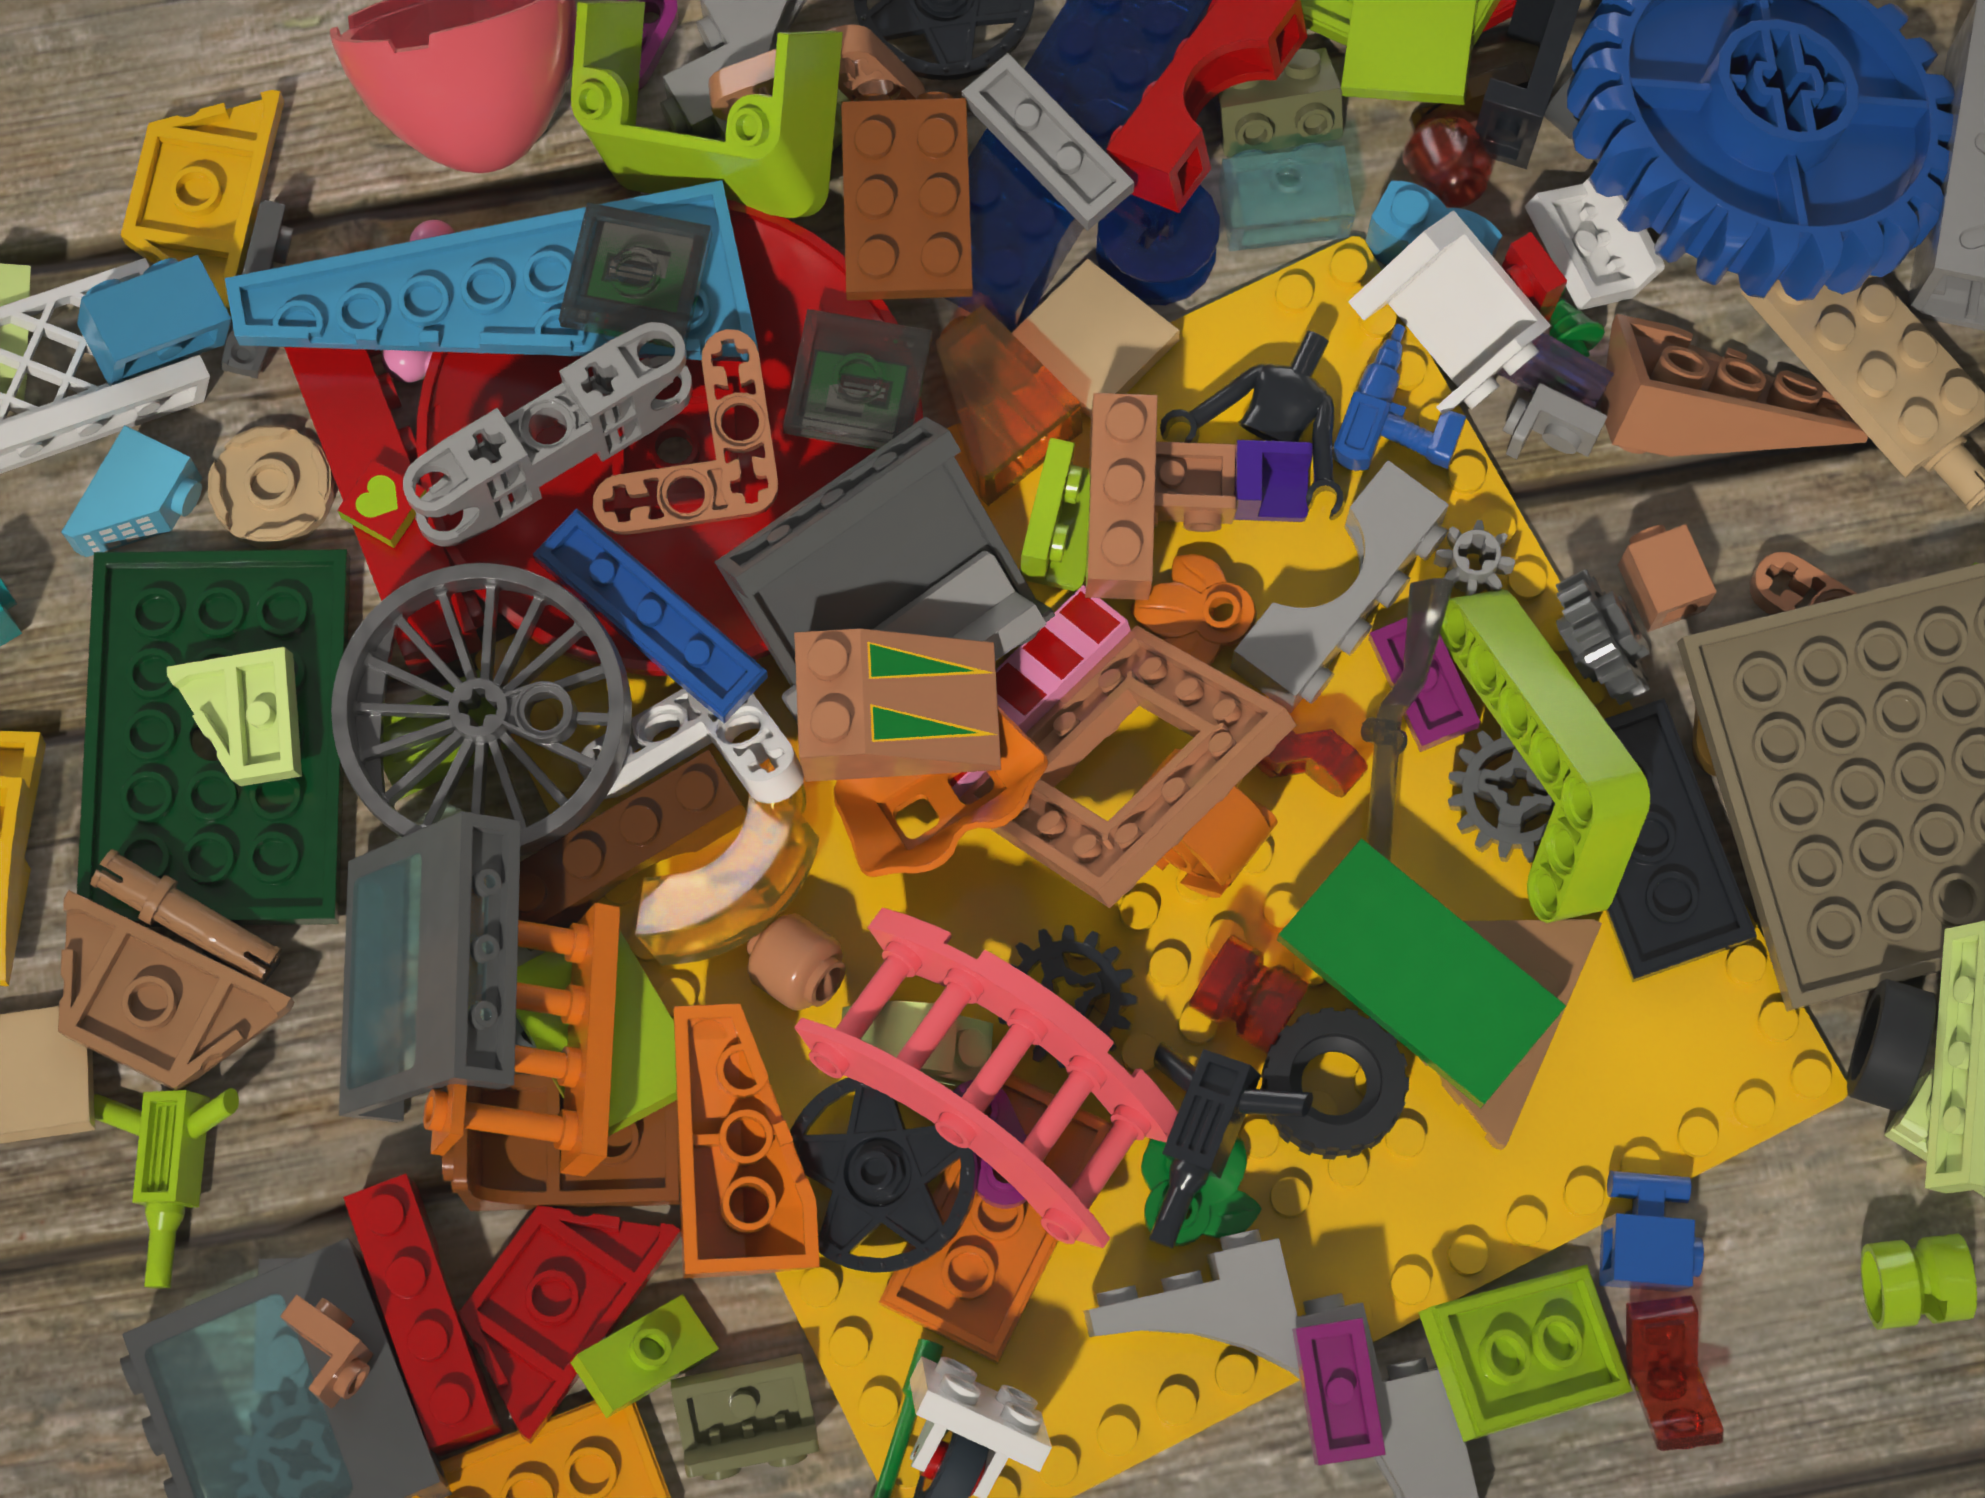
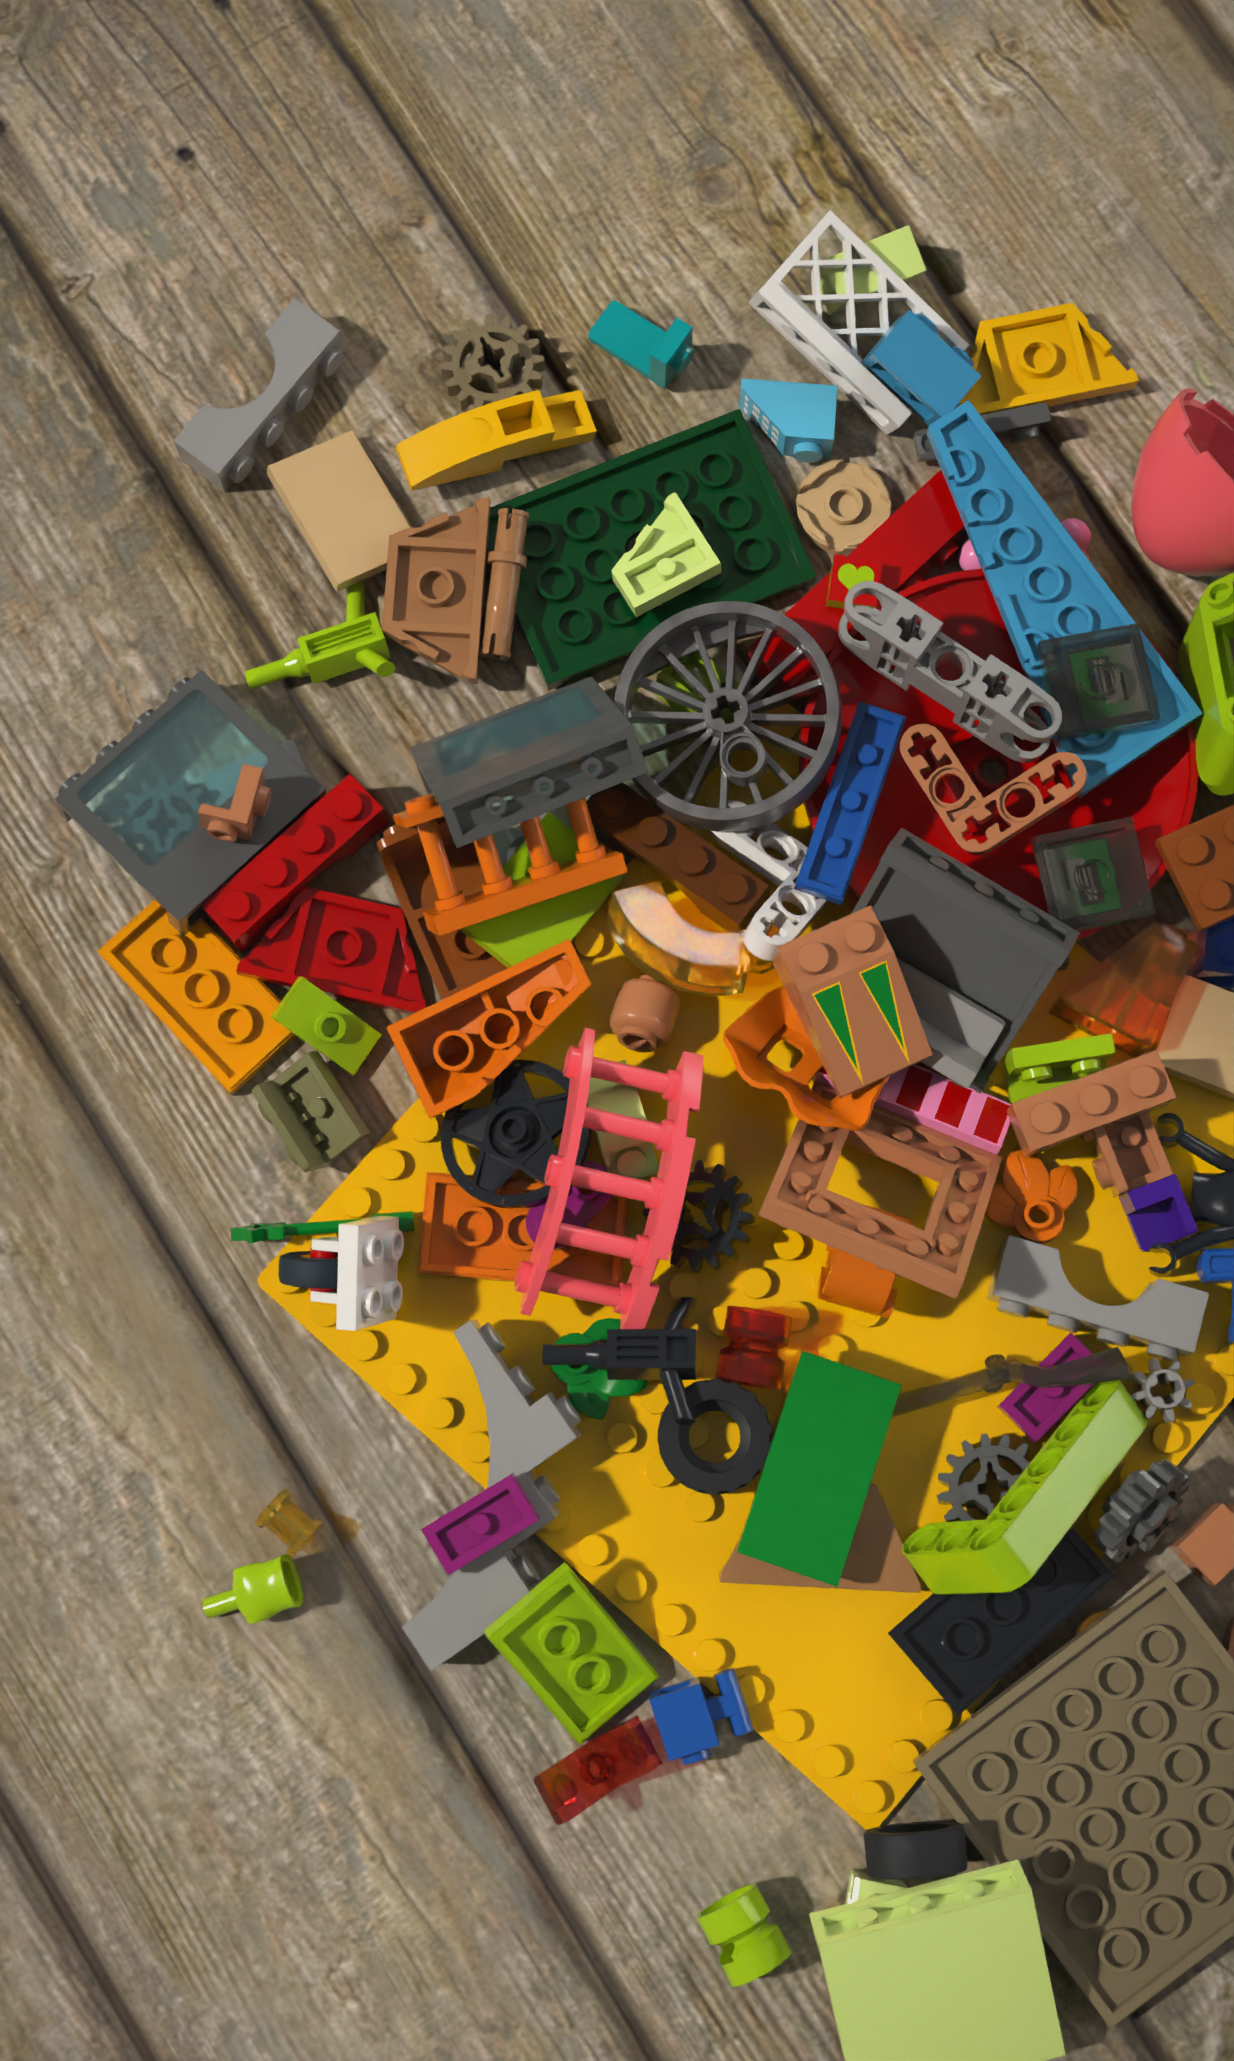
camera: 70 degrees right, 5 degrees up
clear red piece [1256,729,1368,798] -> none

